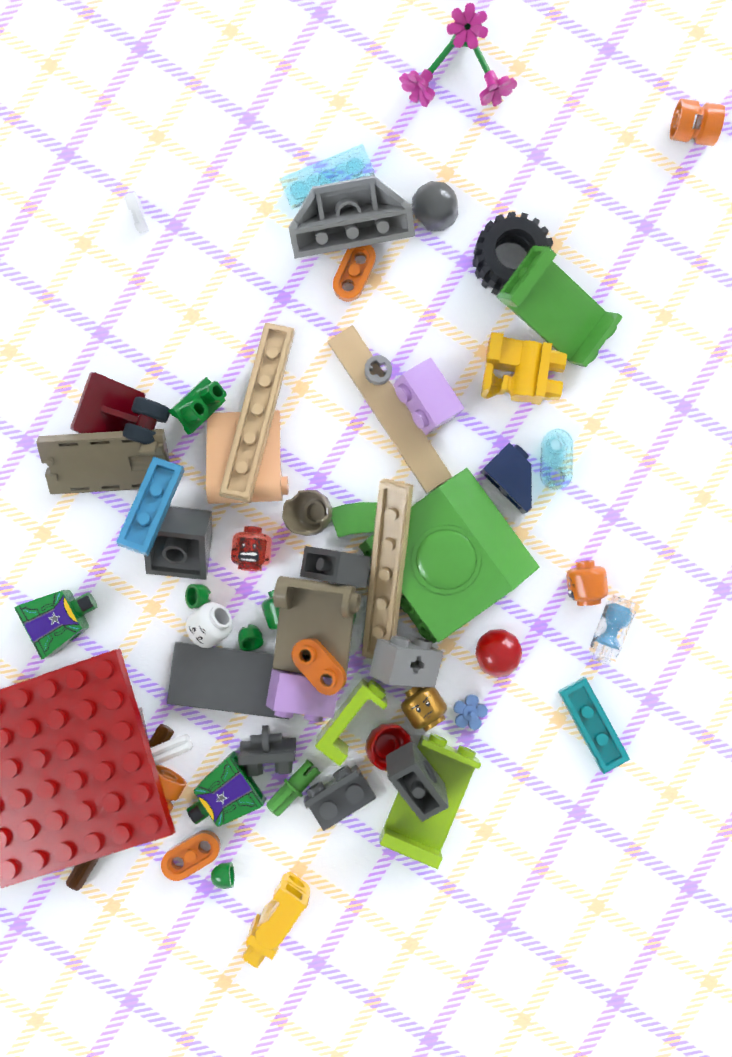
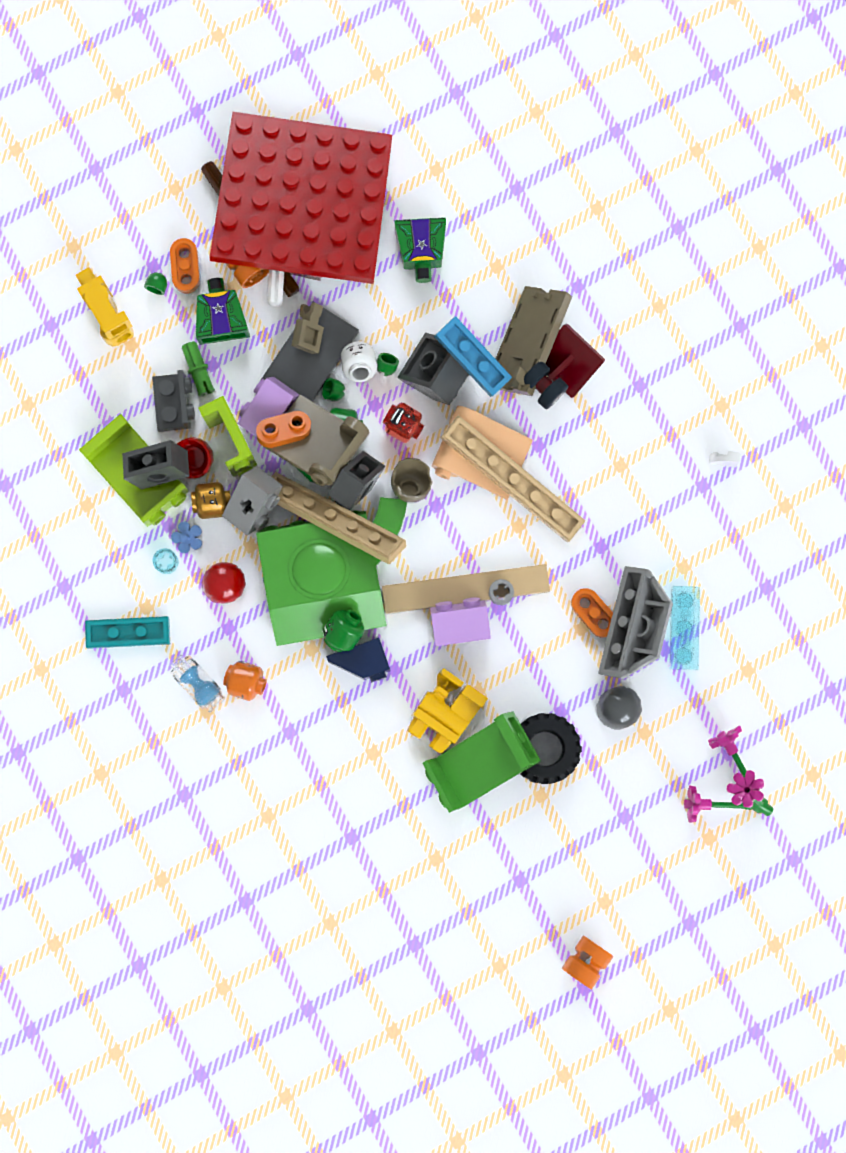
camera: 120 degrees right, 5 degrees down
green hips [168,377,227,435] -> none
dark grey hips [238,725,296,777] -> none
clear light blue plate [540,428,573,490] -> none
none -> clear light blue bush [152,548,179,575]
none -> dark tan plate [291,303,324,354]
none -> green head [323,610,365,652]

